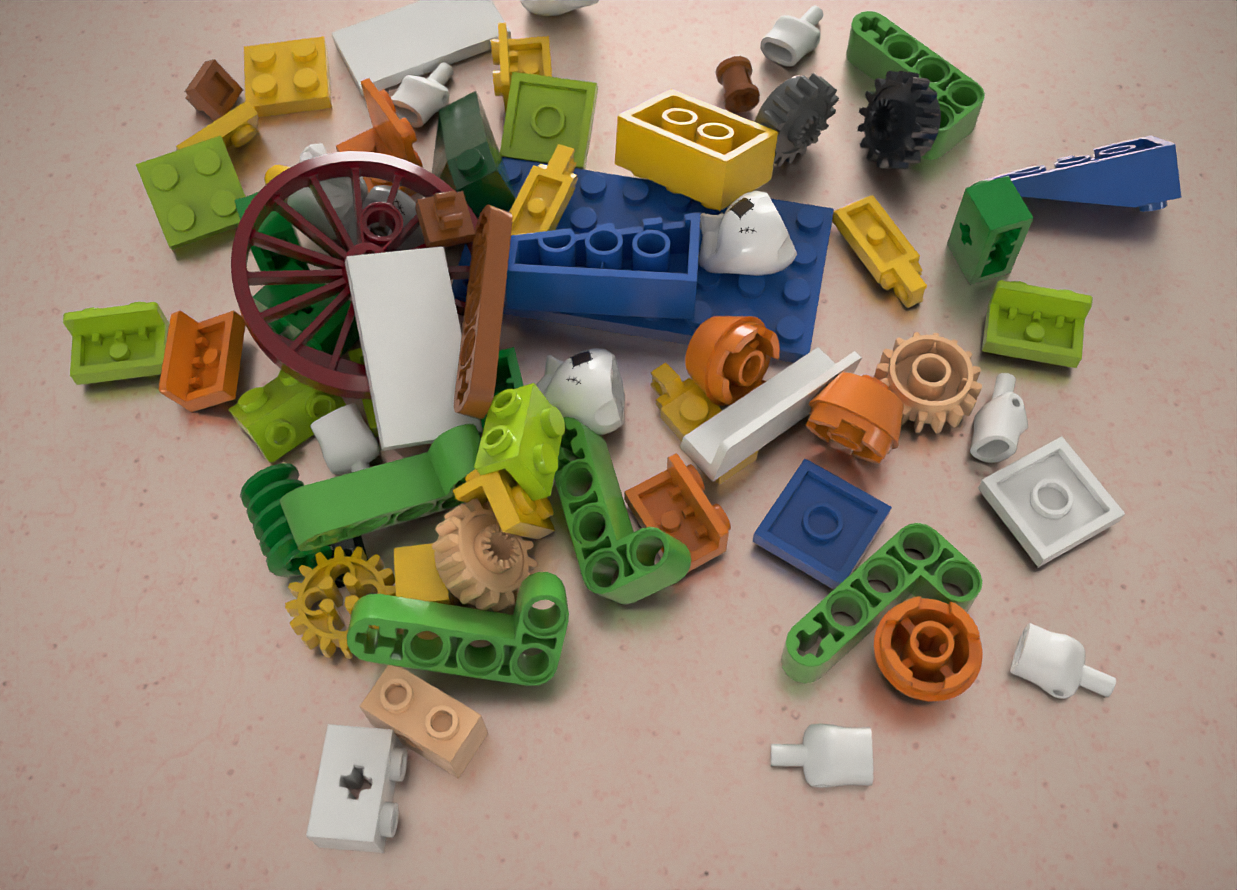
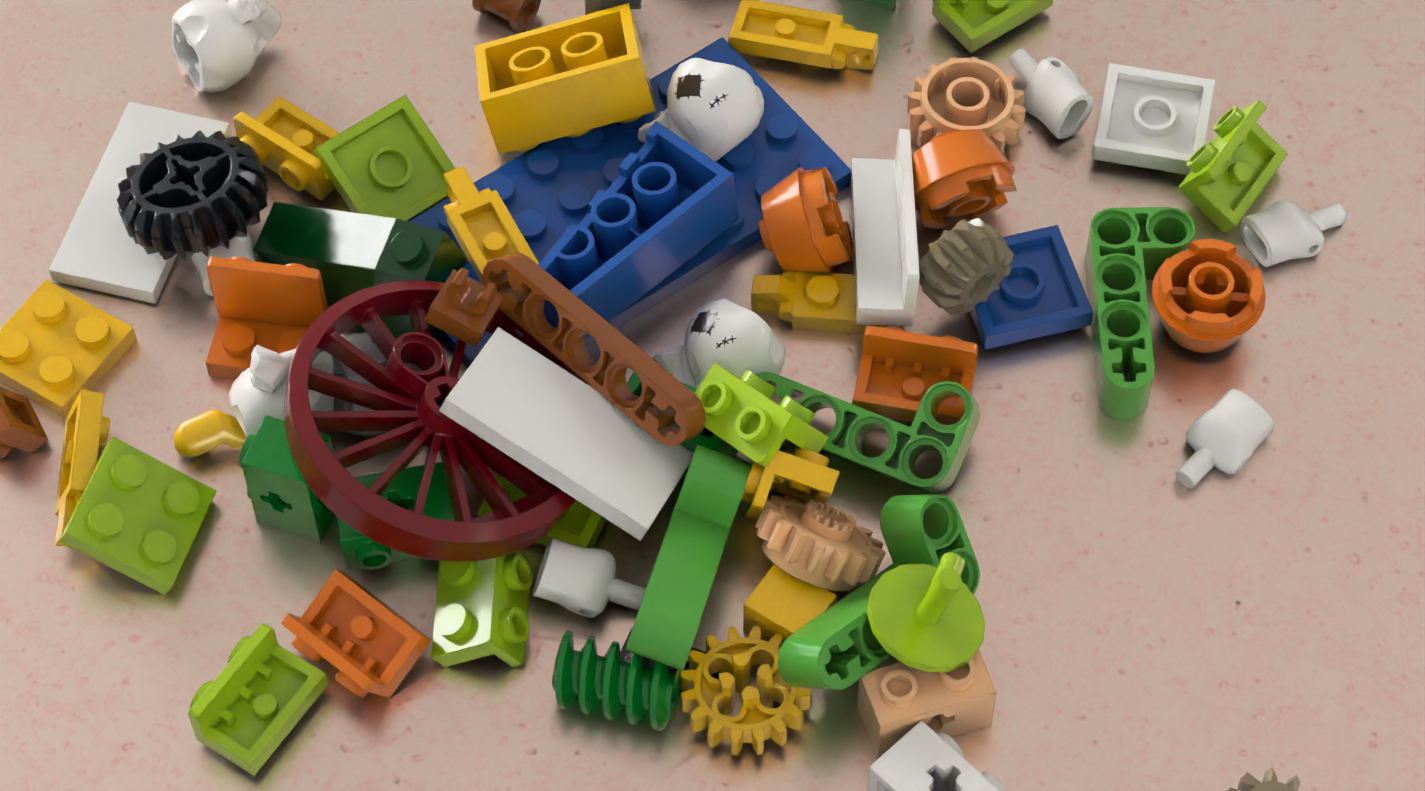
camera: 50 degrees left, 5 degrees down
none -> black gear [117,130,268,262]
none -> lime shield [866,552,986,672]
none -> dark tan gear [919,218,1014,315]
none -> lime bracket [1178,100,1288,233]

